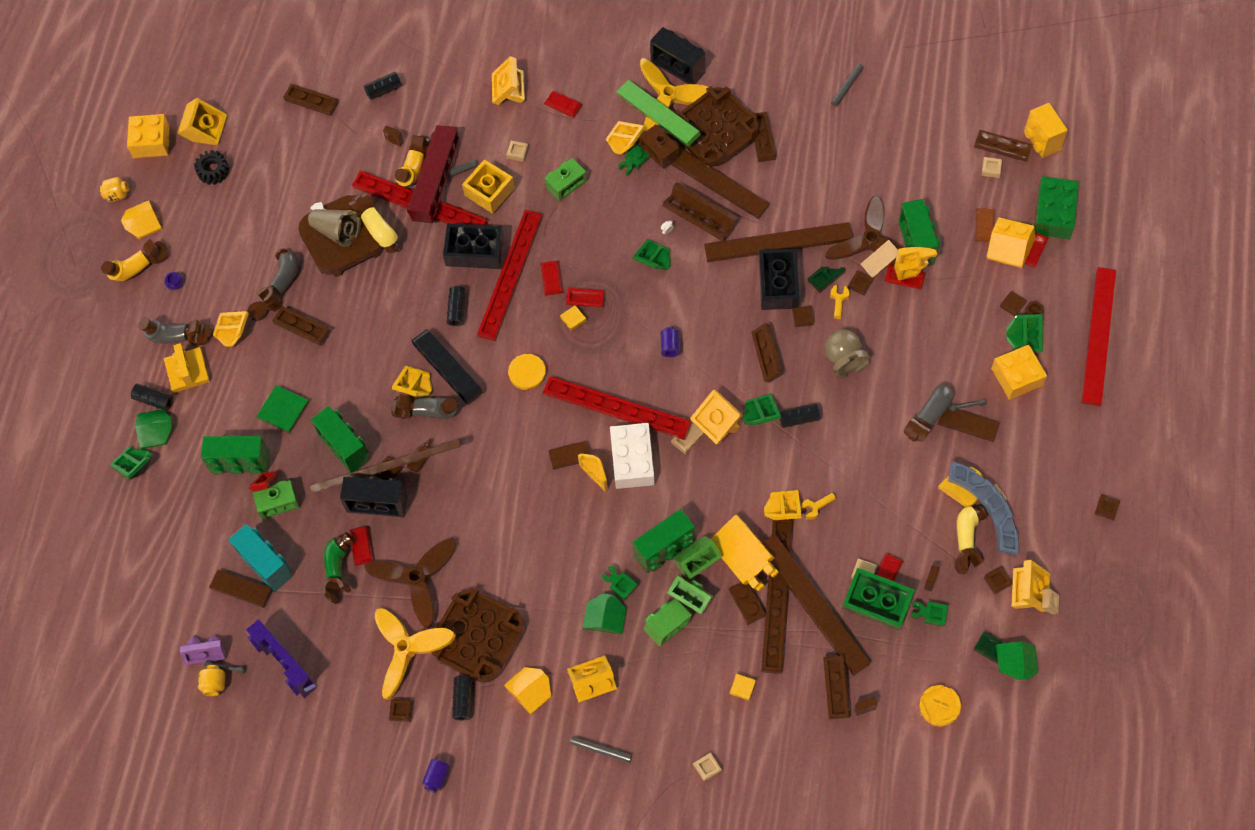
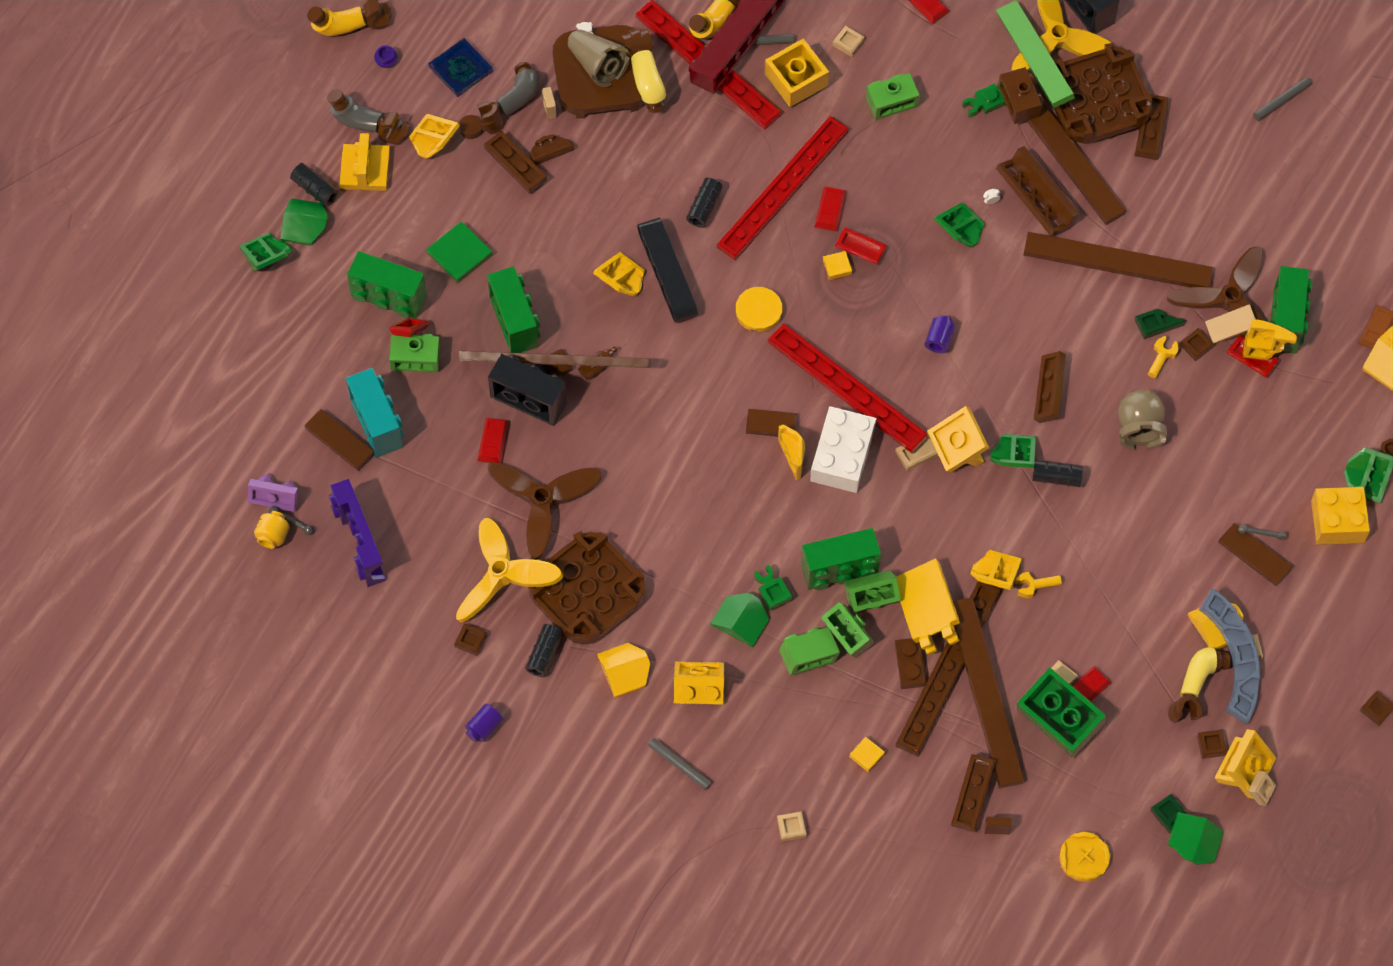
camera: 15 degrees right, 0 degrees up
piece [321,532,355,604] -> none
piece [390,394,457,419] -> none
black brick [443,223,504,269] -> none
yellow slope [606,121,645,155] -> none
black brick [759,249,800,310] -> none
reddish brown tile [792,306,814,327] -> none
dark grey piece [904,385,954,442] -> none
green plate [910,602,948,627] -> none
reddish brown tile [924,565,940,592] -> none
reddish brown tile [1000,291,1027,316] -> none
none -> clear blue tile [428,38,493,97]
none -> reddish brown tile [530,134,574,165]
none -> tan tile [542,87,556,119]

